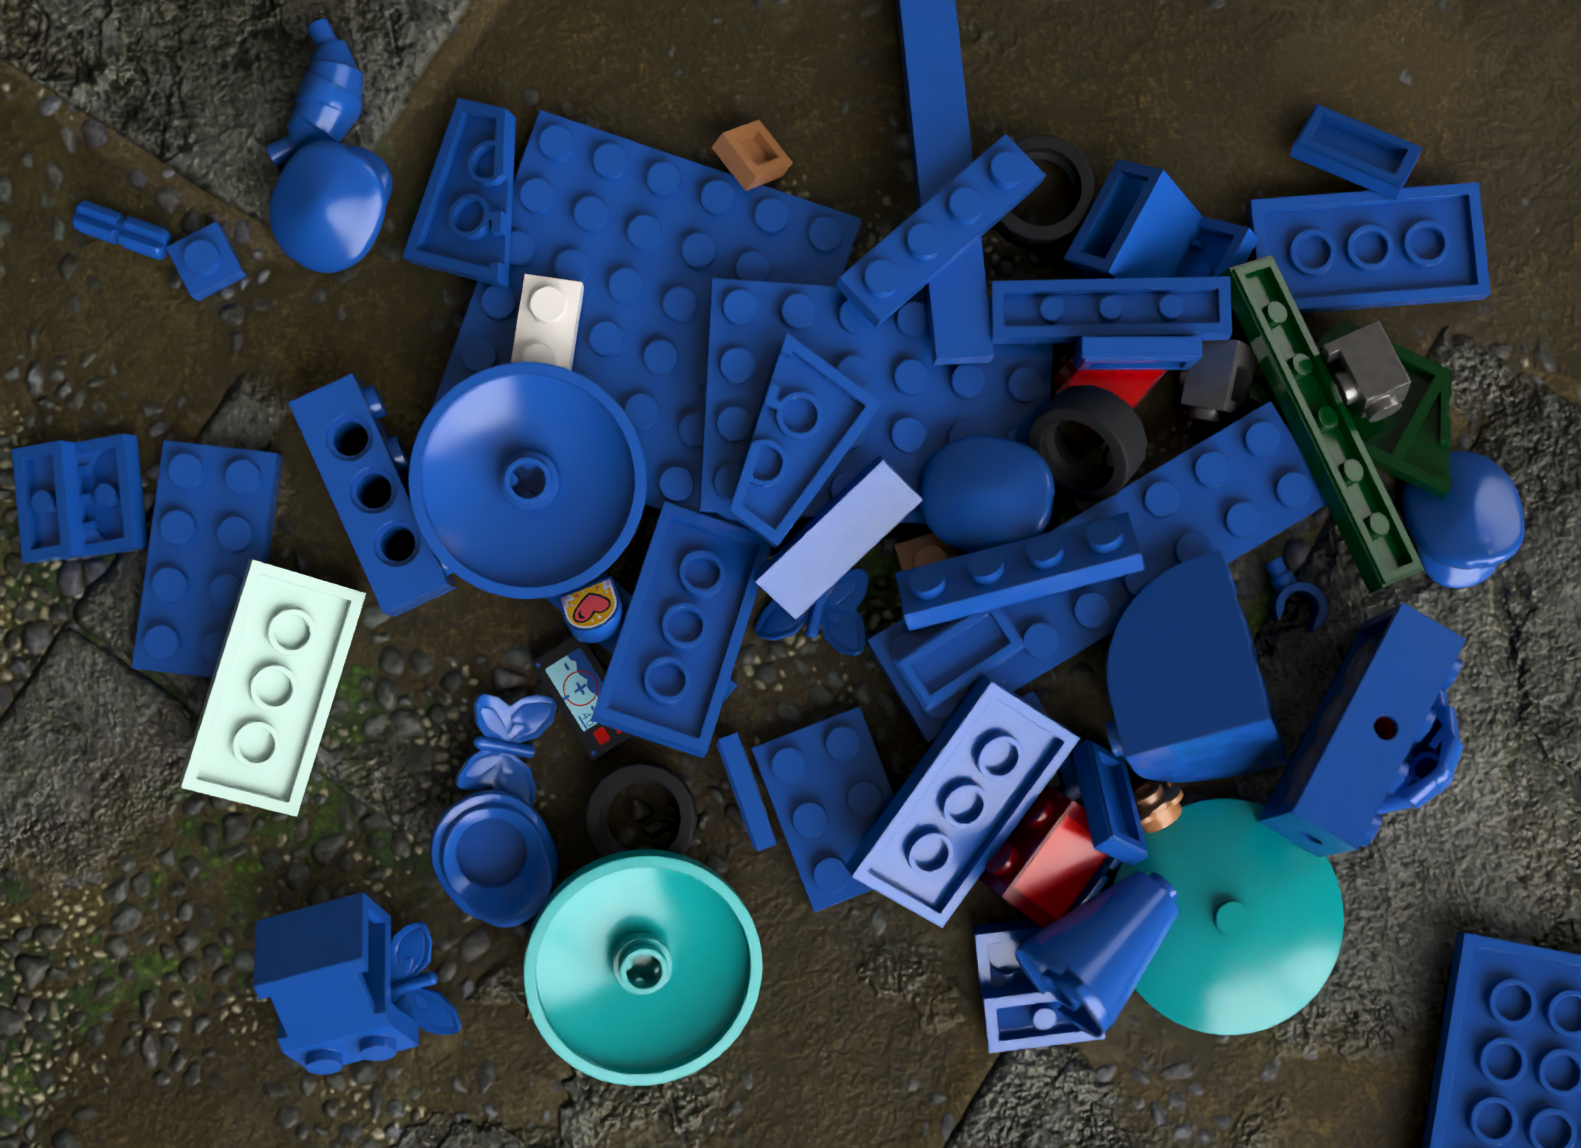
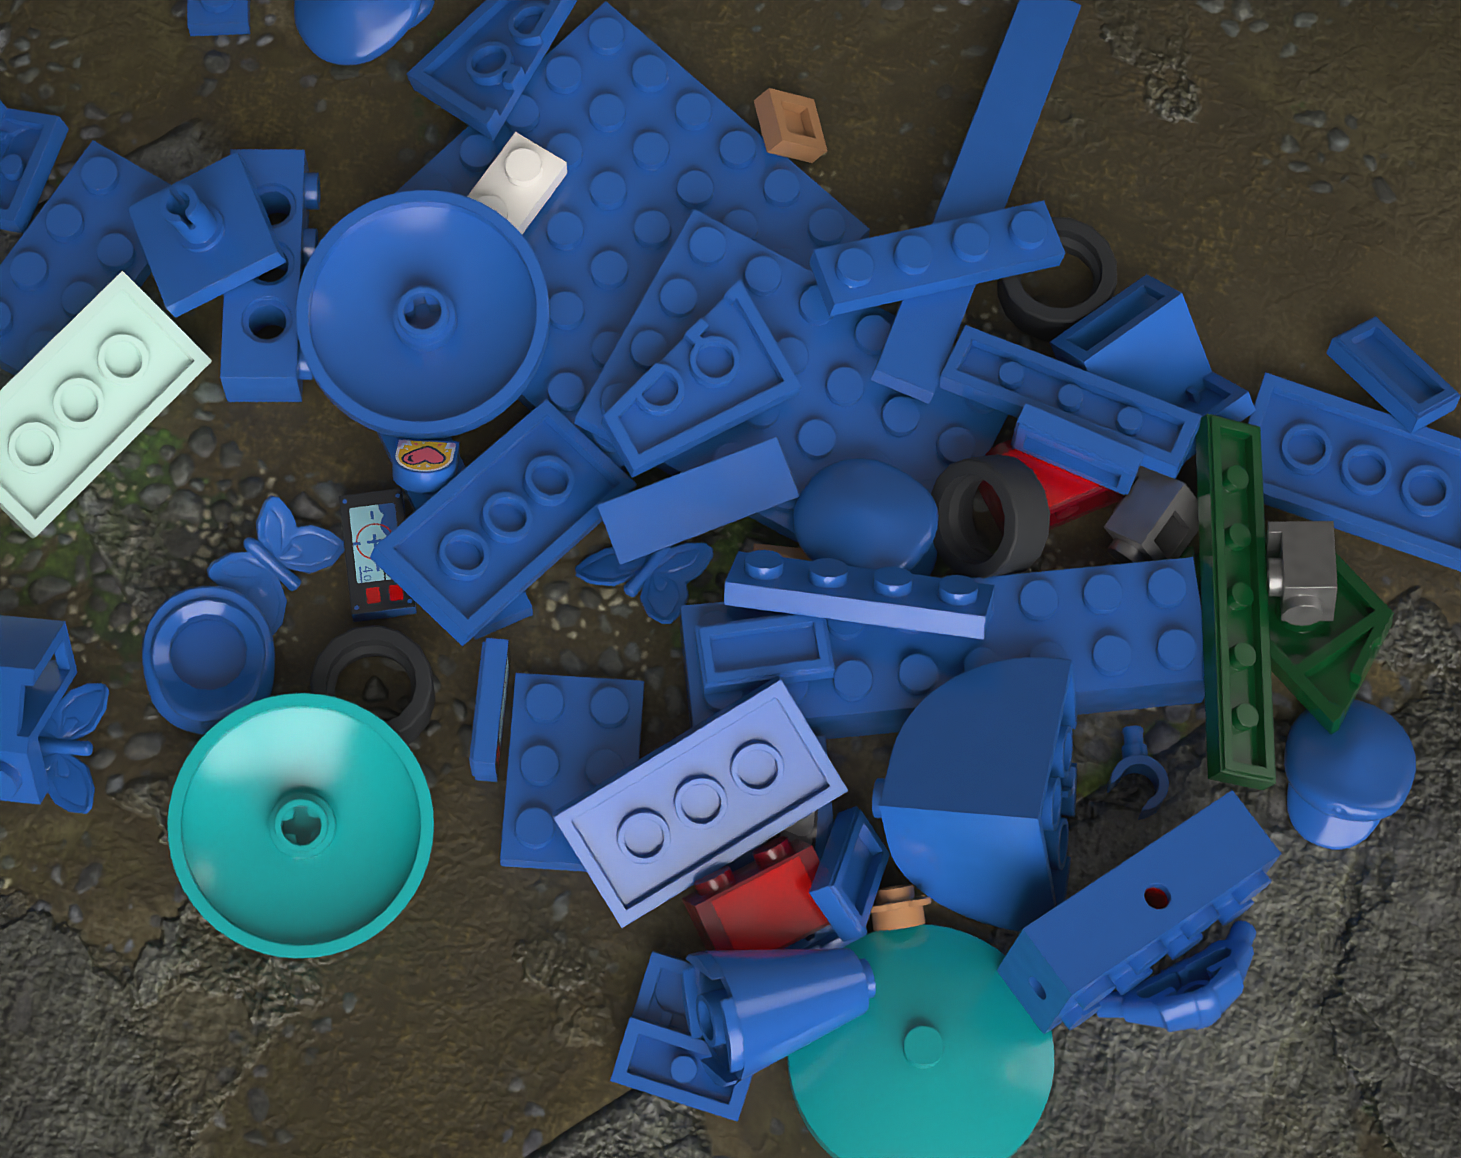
camera: 20 degrees right, 15 degrees down
none -> blue tile [127,152,286,318]

